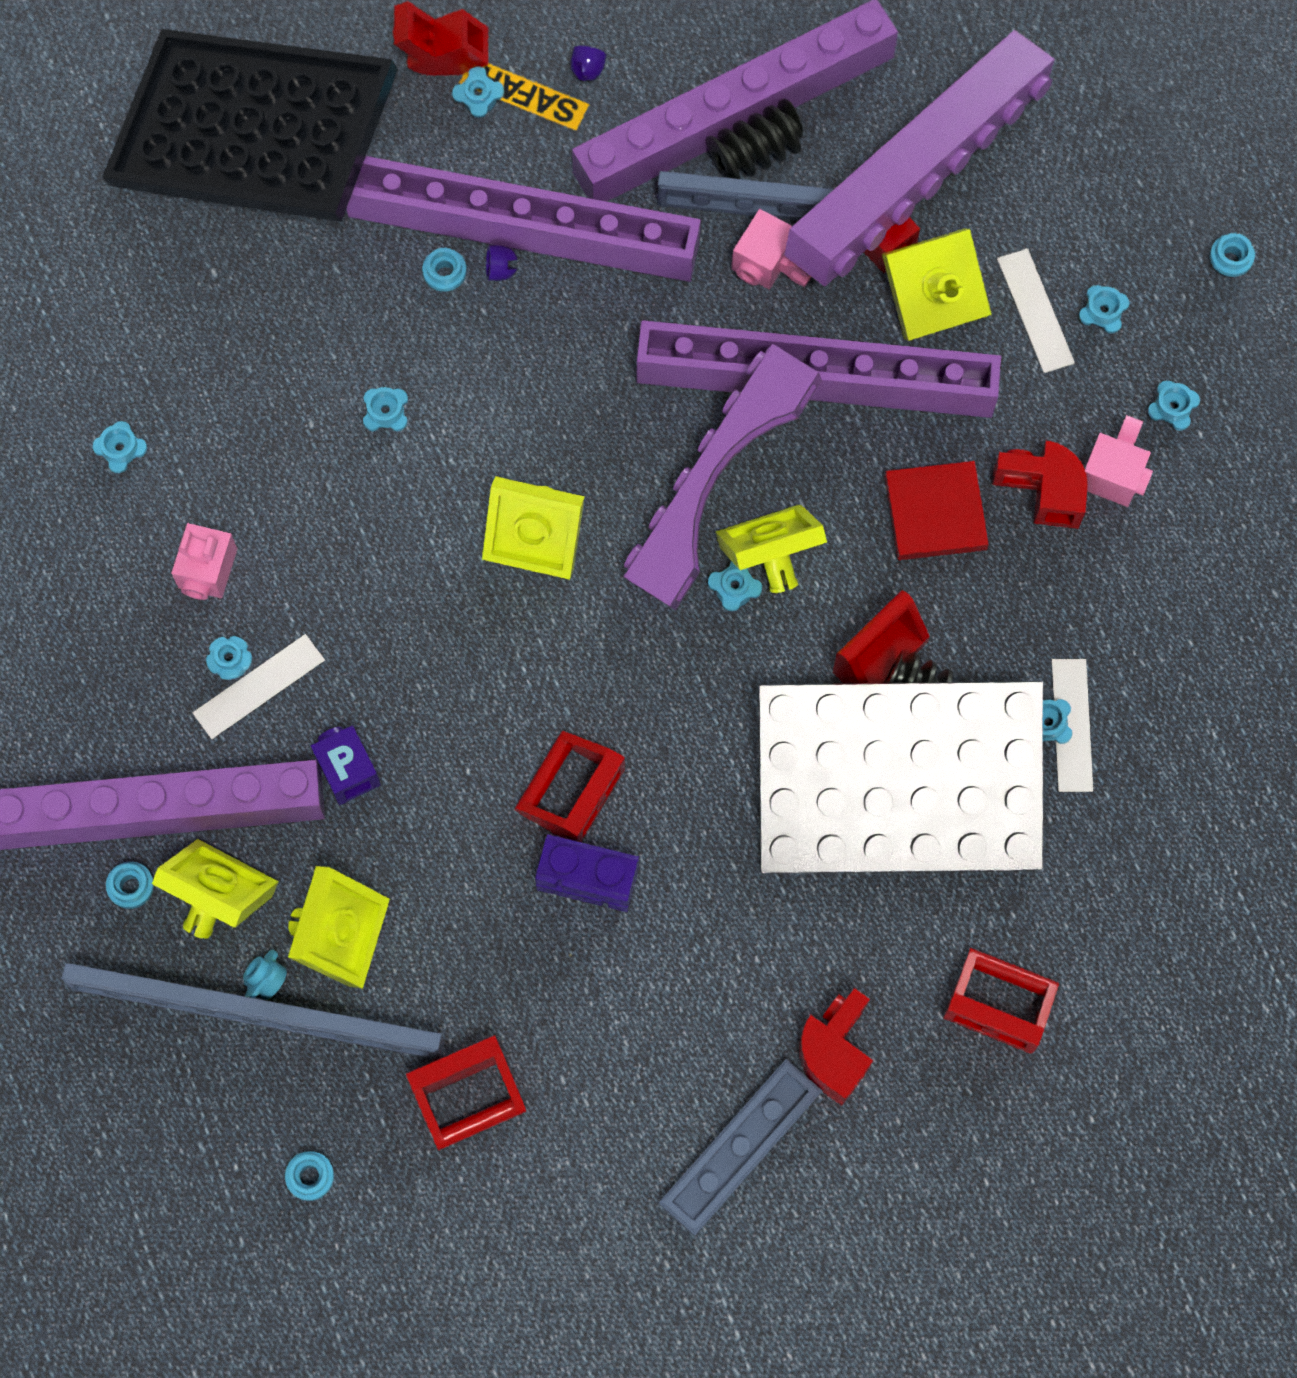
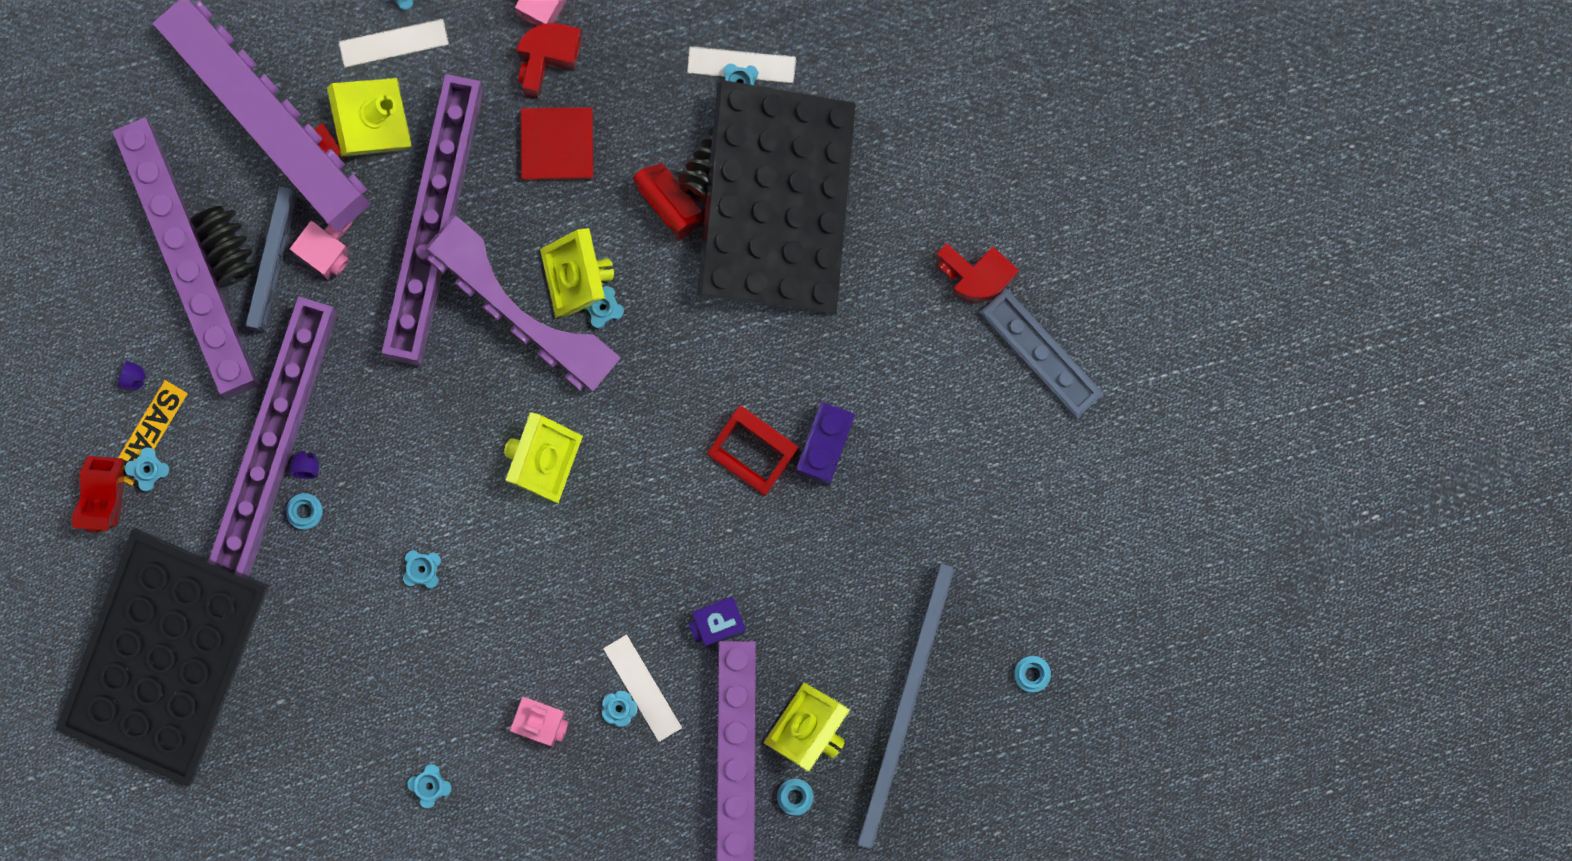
camera: 85 degrees left, 10 degrees up
medium azure plate [243,950,287,1000] -> none
neon yellow tile [288,866,390,989] -> none
red tile [406,1035,527,1151] -> none
red tile [943,948,1059,1054] -> none

